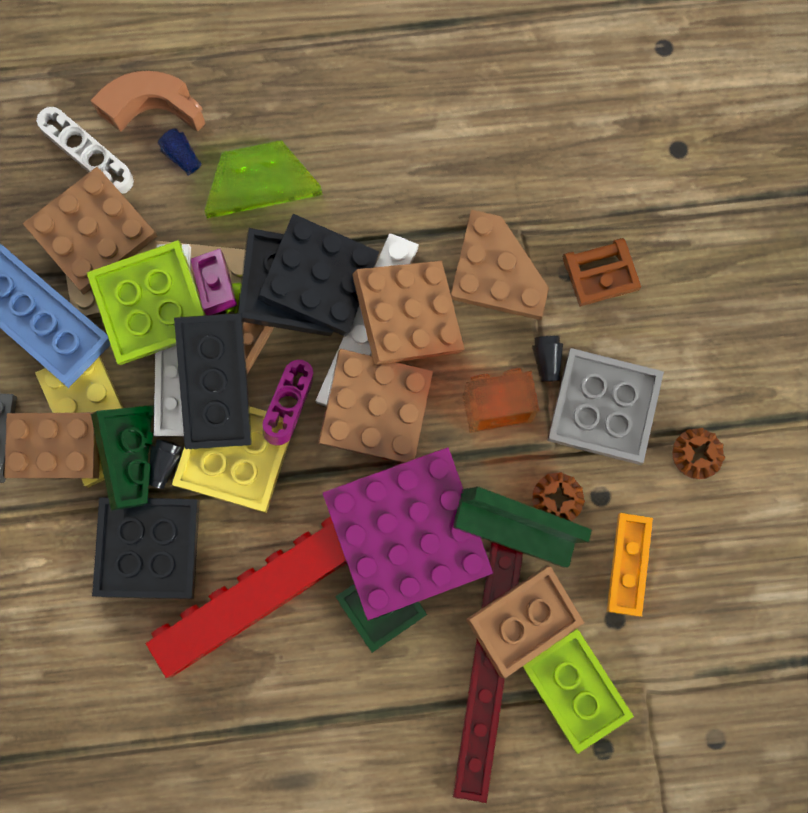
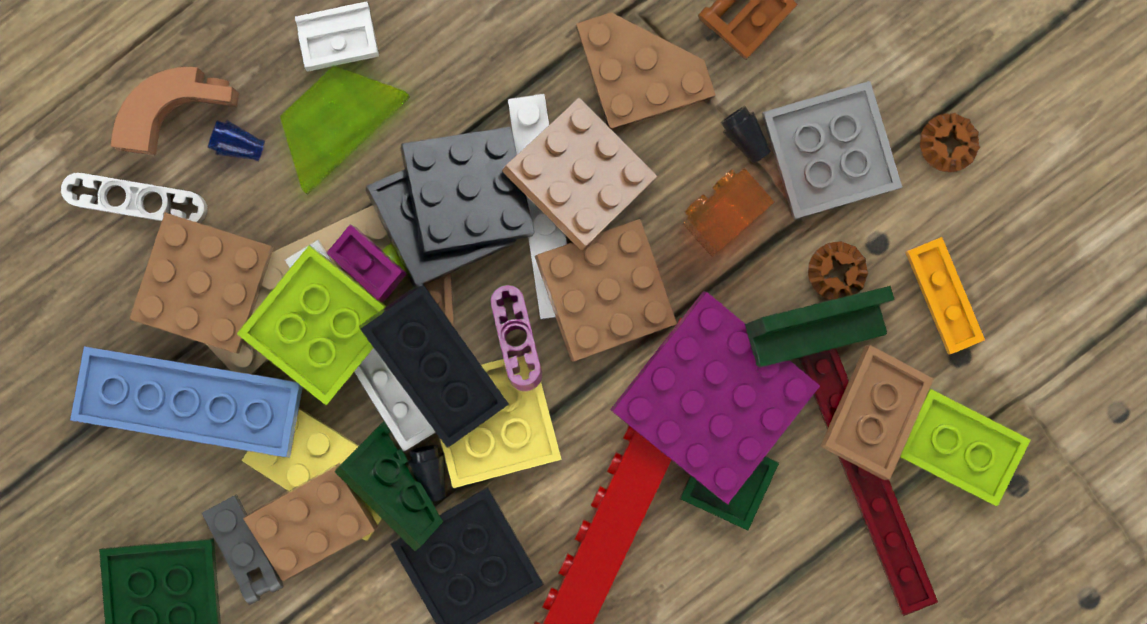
camera: 30 degrees left, 10 degrees up
none -> white plate [295,1,379,72]

